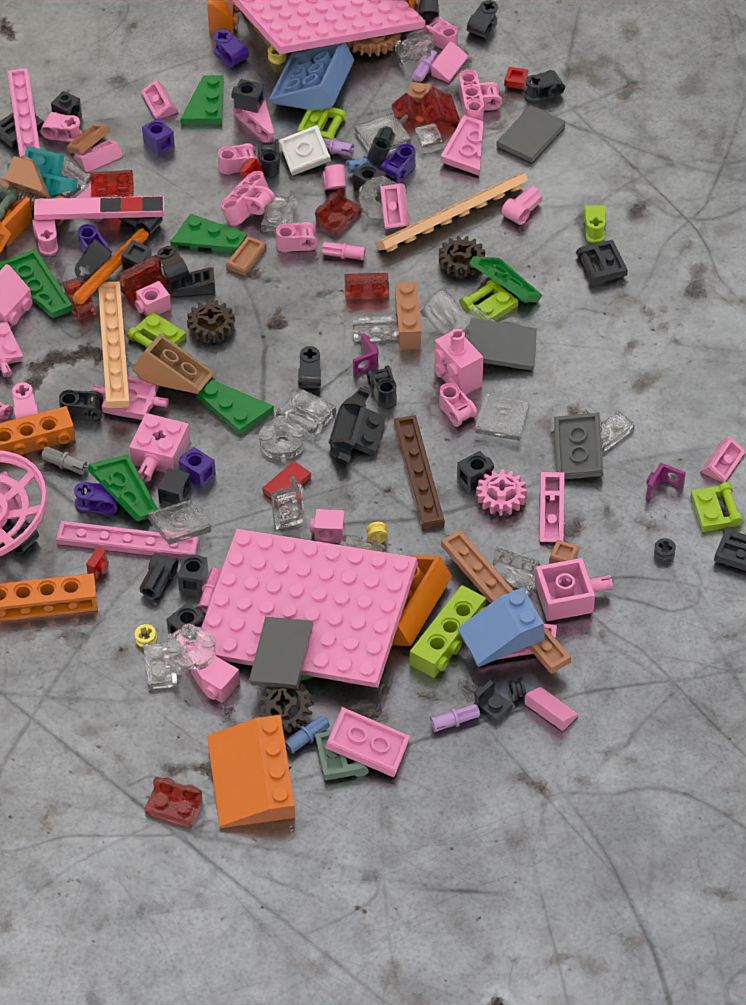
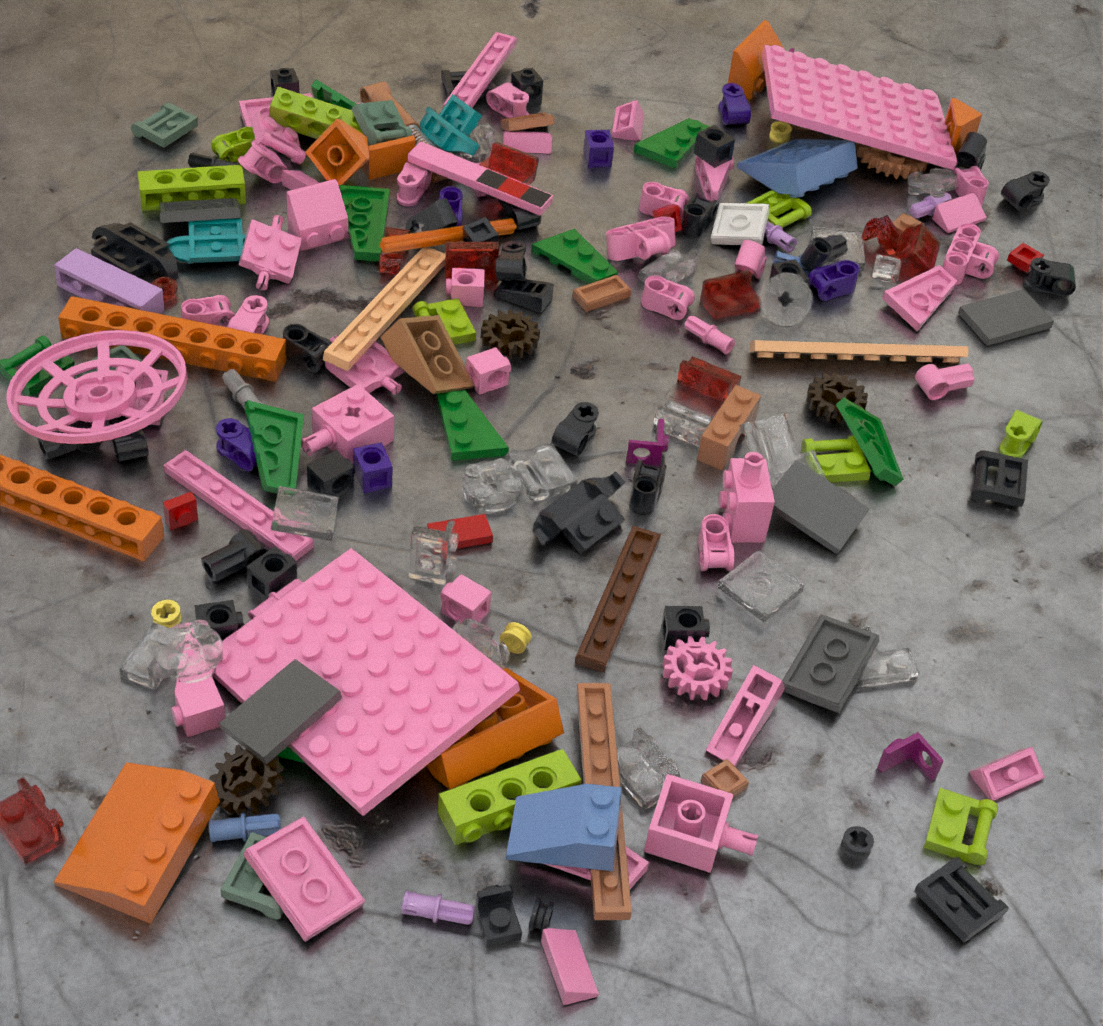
camera: 25 degrees right, 5 degrees down
nougat slope [4,156,49,199] -> none
bright pink slope [380,183,410,229] -> none
none -> bright pink brick [466,347,511,395]

